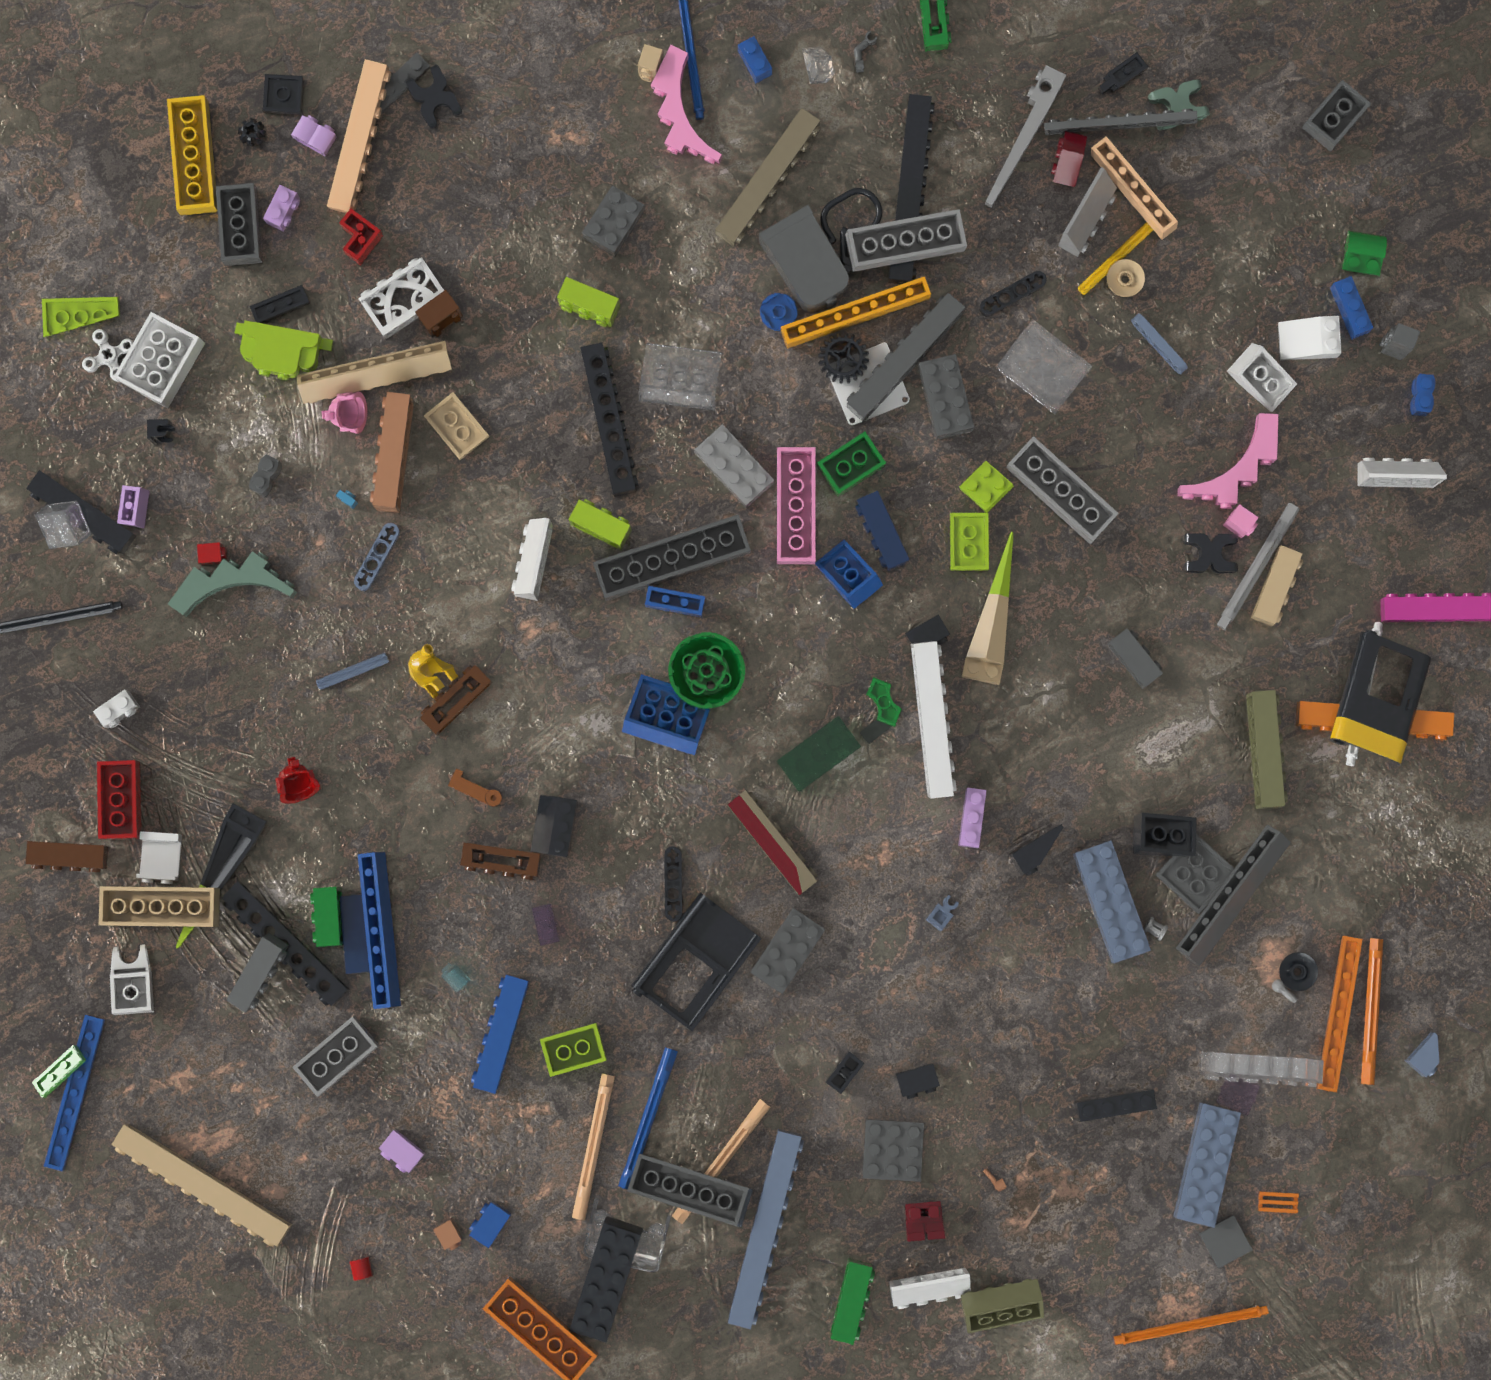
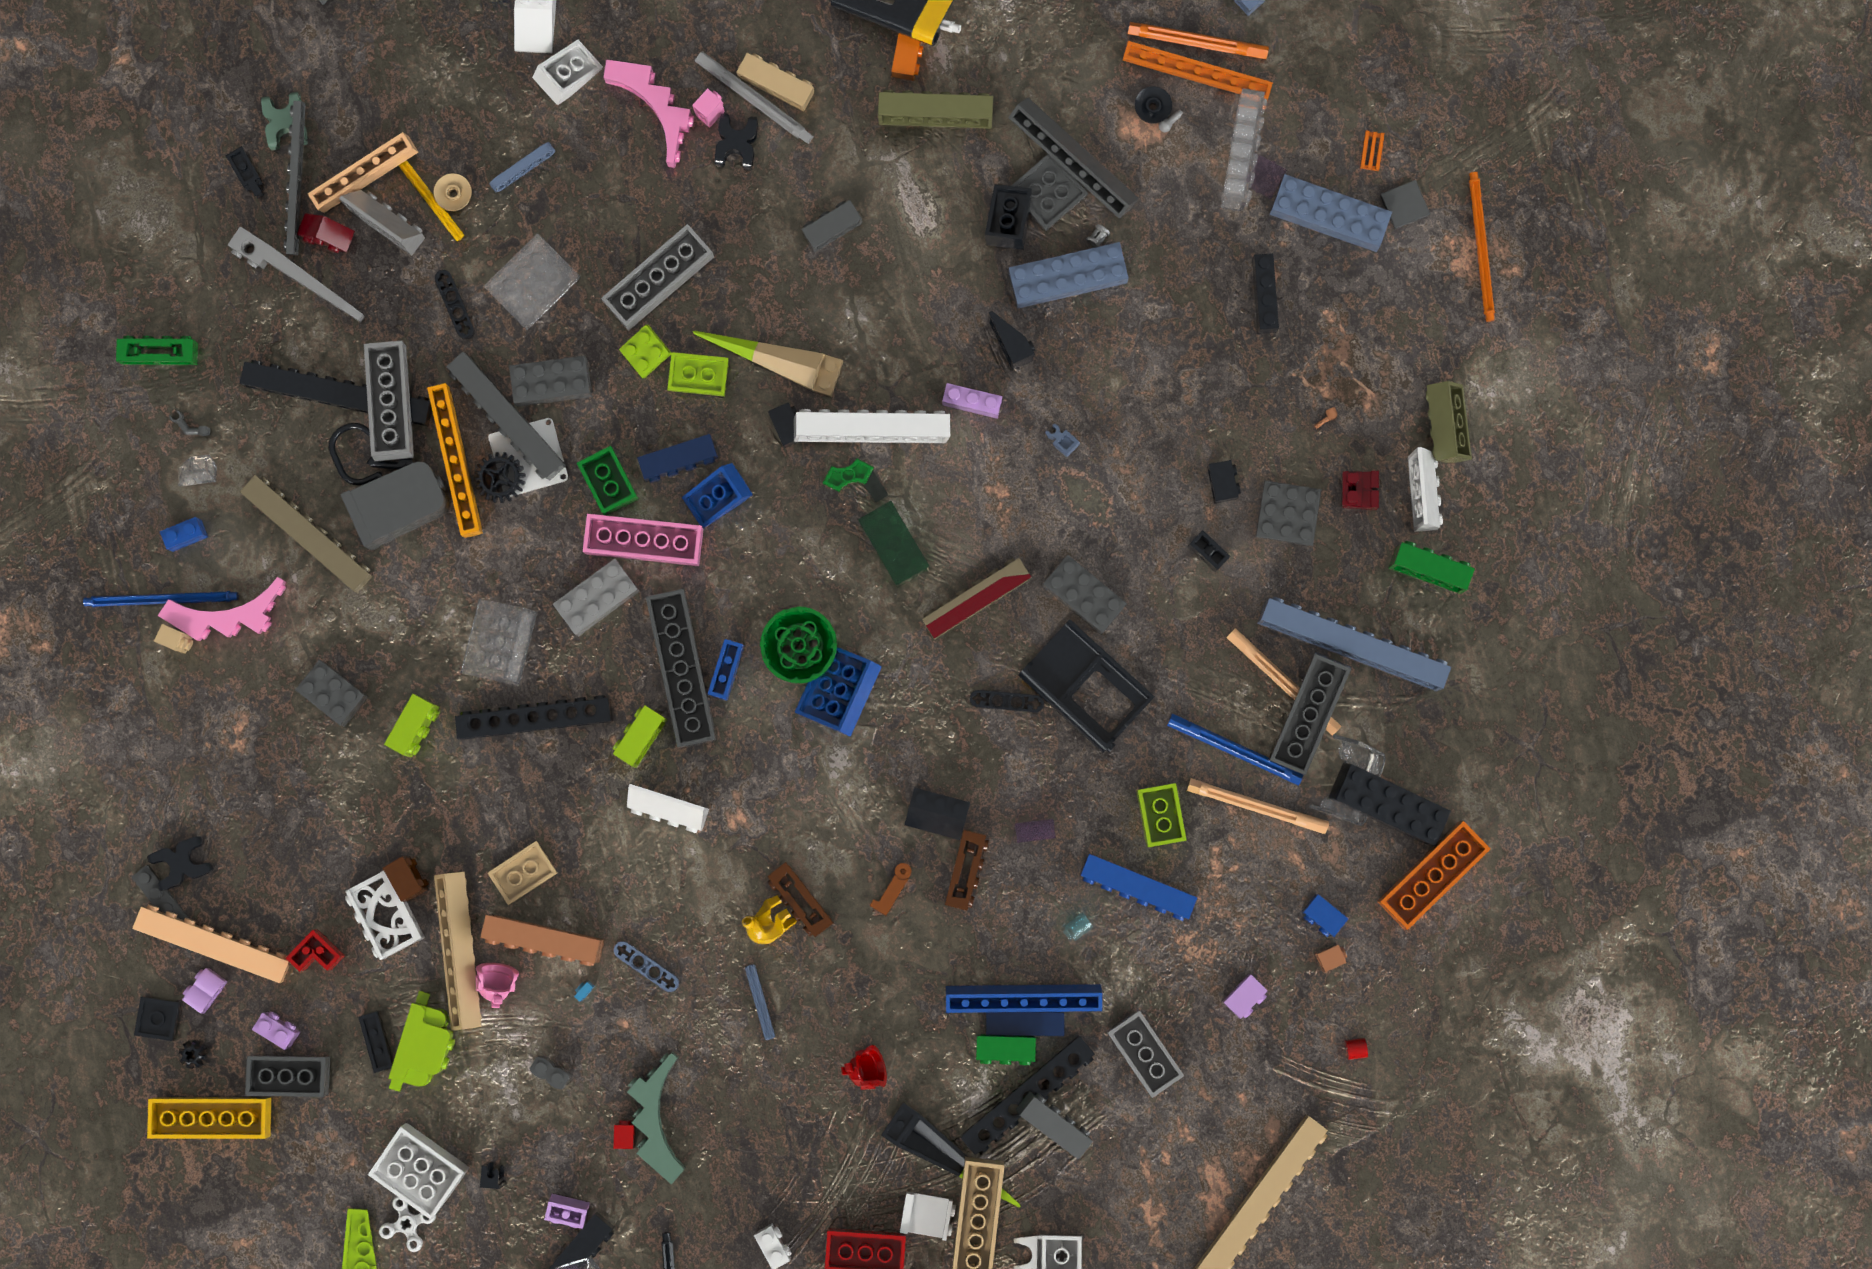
camera: 85 degrees left, 0 degrees up
blue tile [760,293,797,331] -> none

